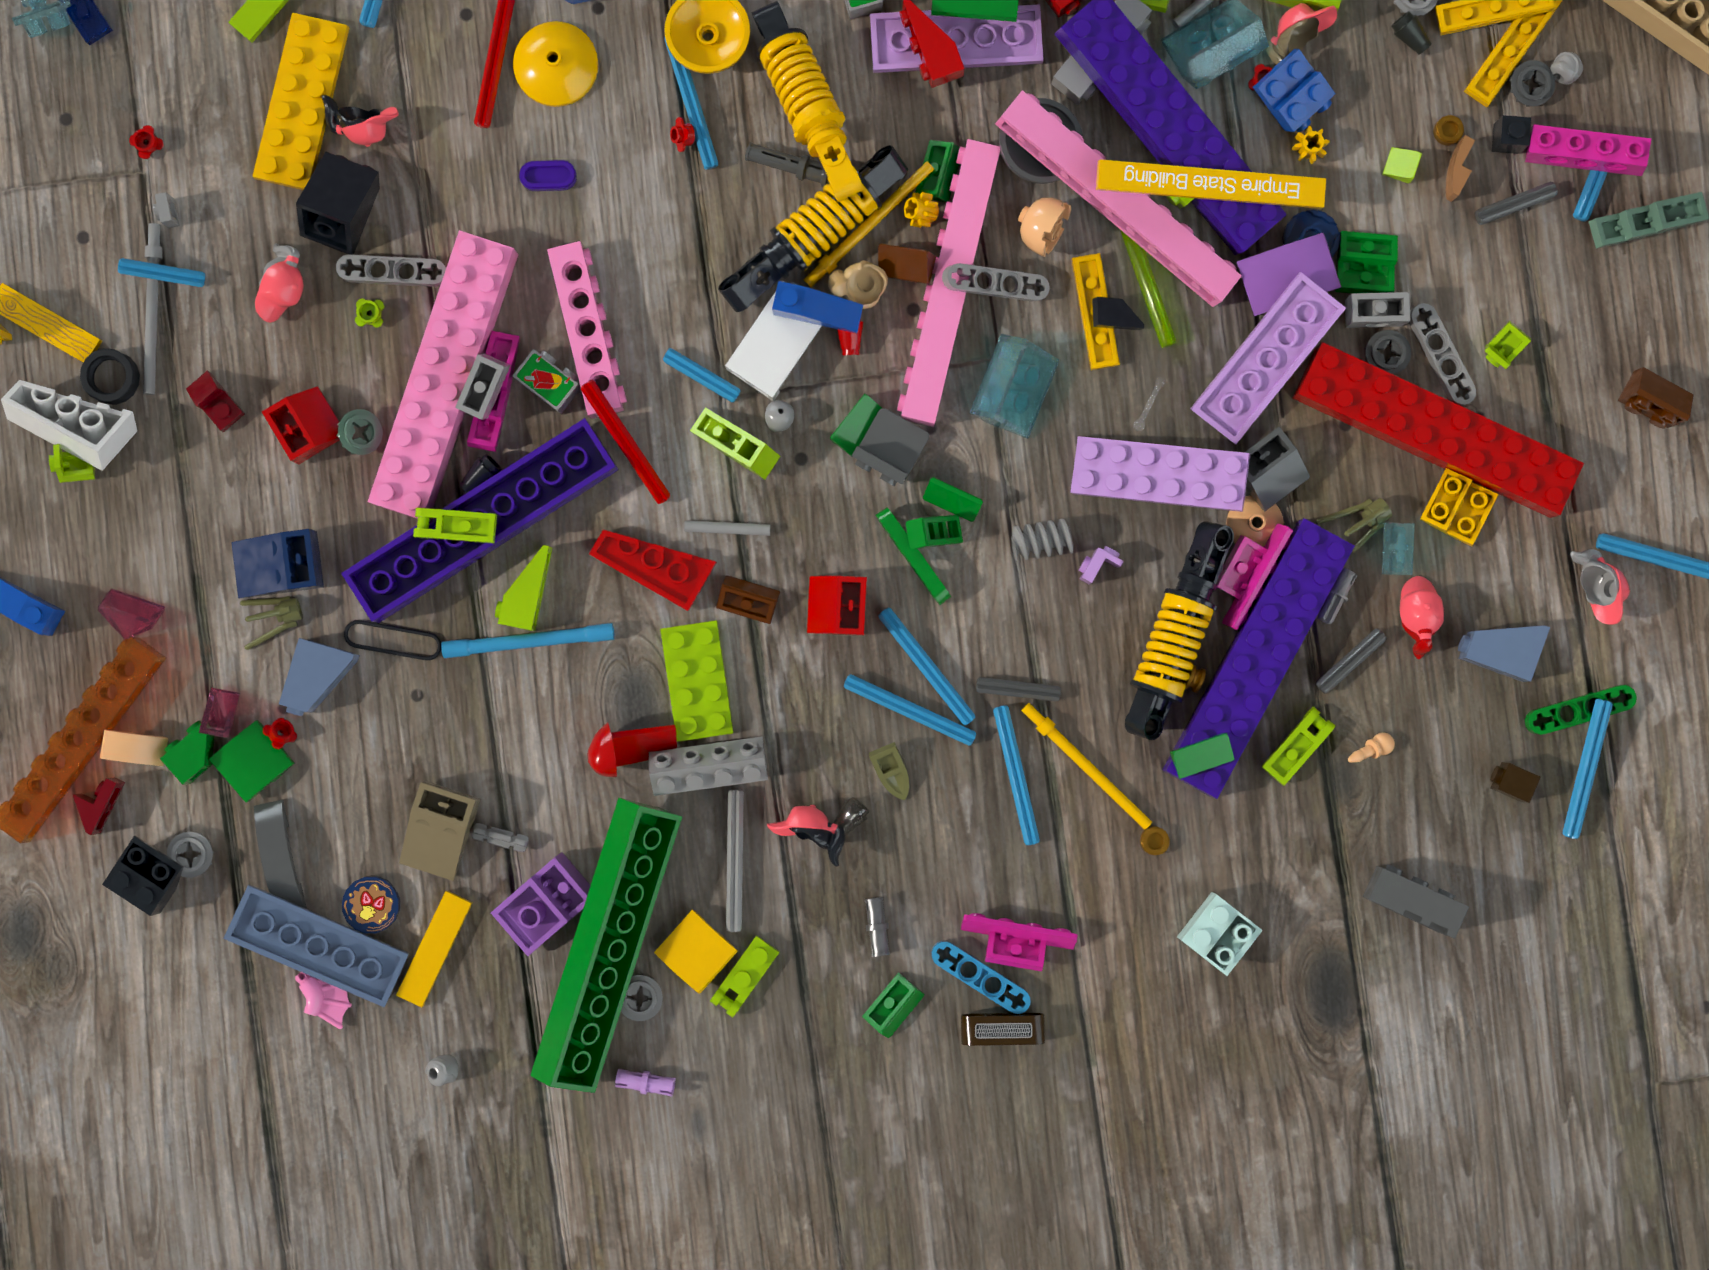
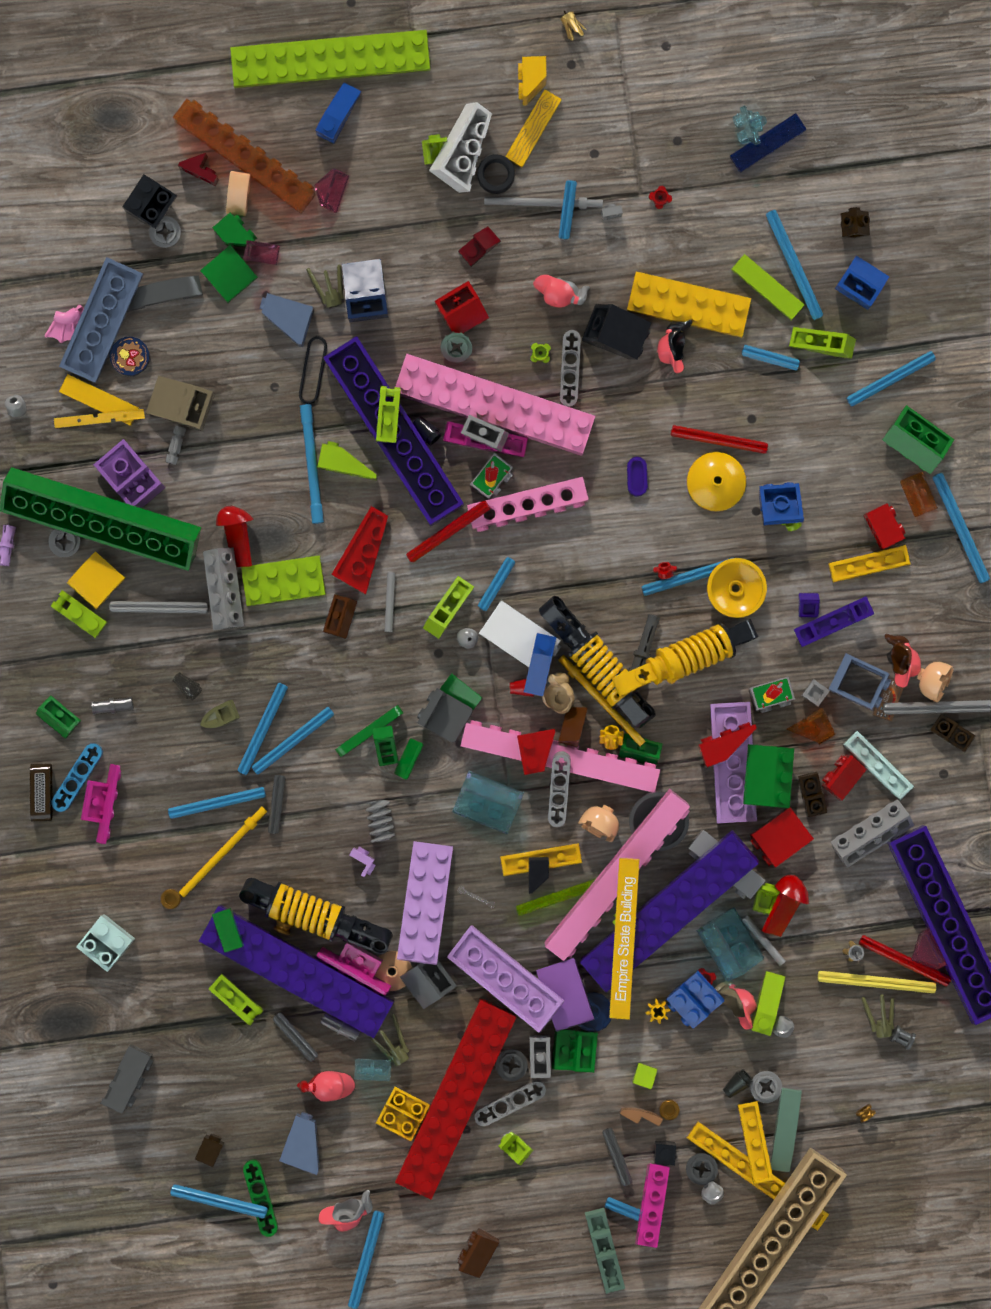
camera: 85 degrees right, 0 degrees up
red plate [263,718,297,749] -> none
hair [767,805,846,867] -> none
red slope [807,576,867,636] -> none
light nougat bar [1348,733,1395,763] -> none
none -> yellow piece [54,409,145,428]
none -> red wing [517,729,555,775]

